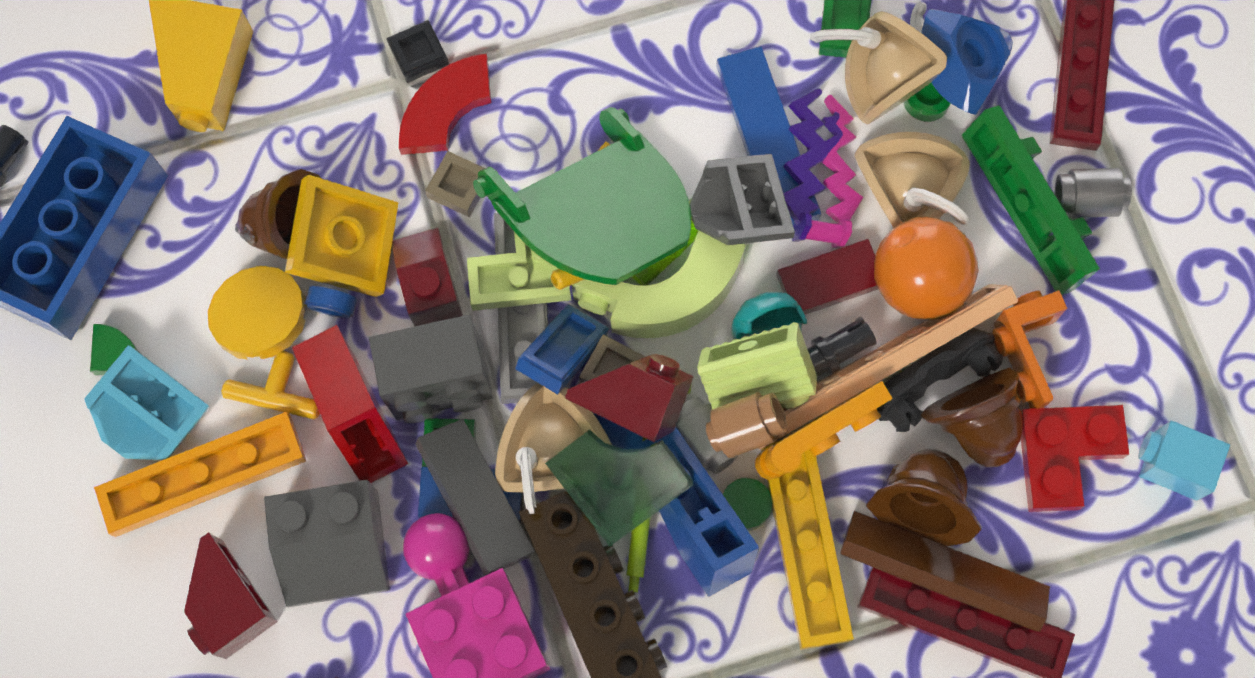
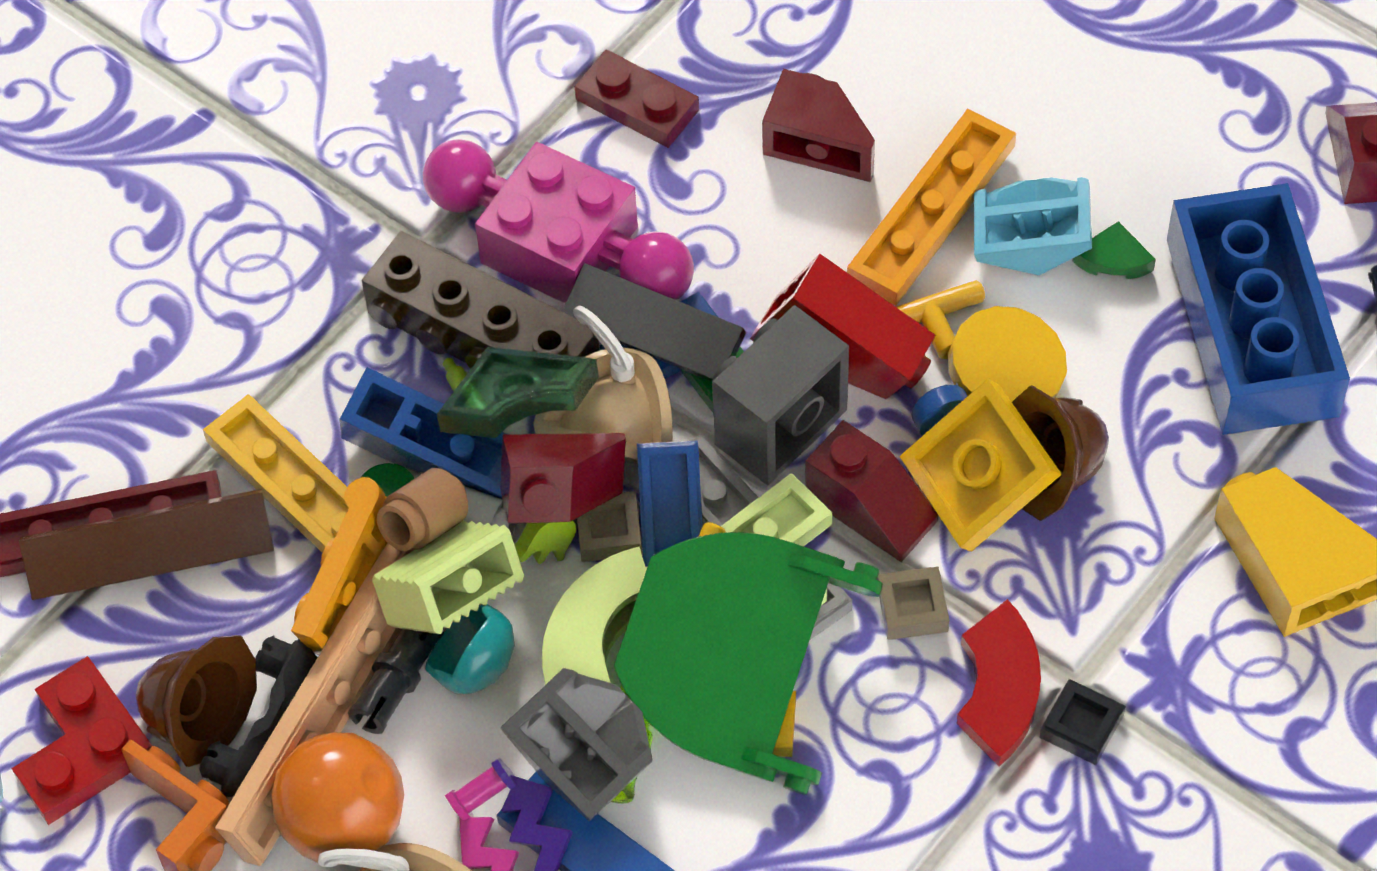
camera: 145 degrees right, 15 degrees down
dark grey slope [264,480,390,608] -> none
dark red tile [776,239,878,315] -> none
reddish brown piece [866,449,982,546] -> none

